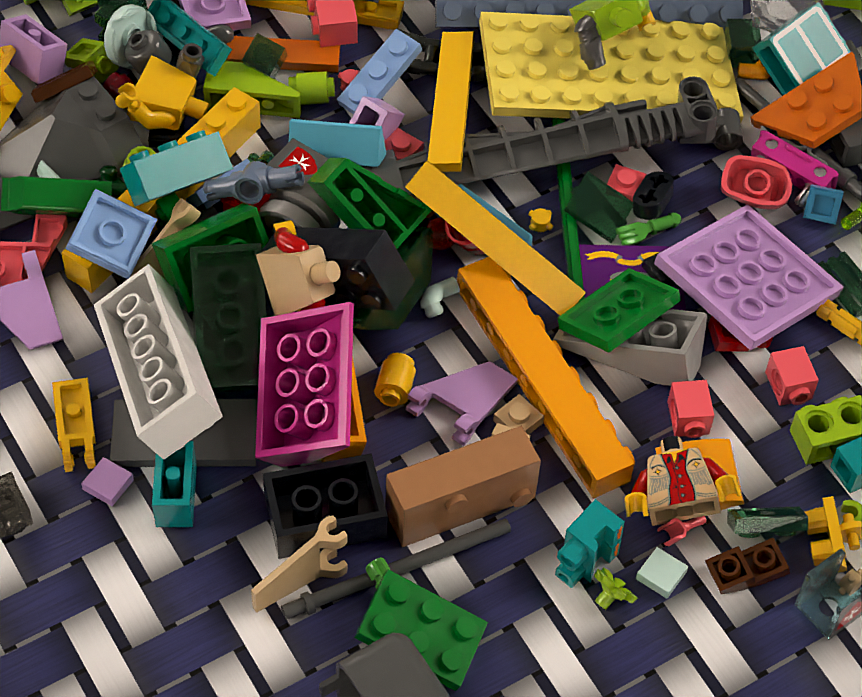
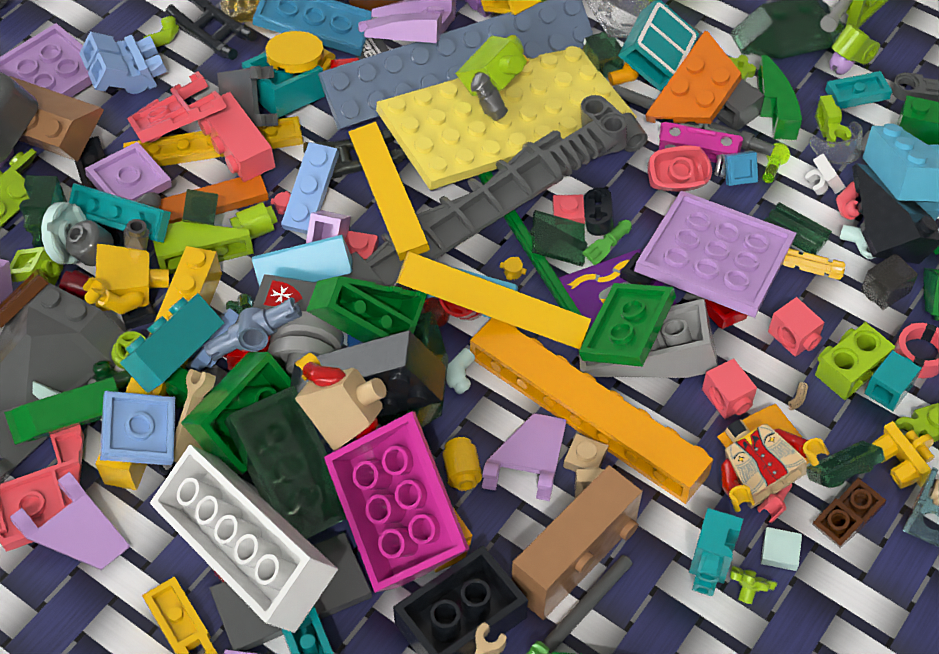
camera: 20 degrees left, 0 degrees up
none -> tan leg [788,382,808,411]

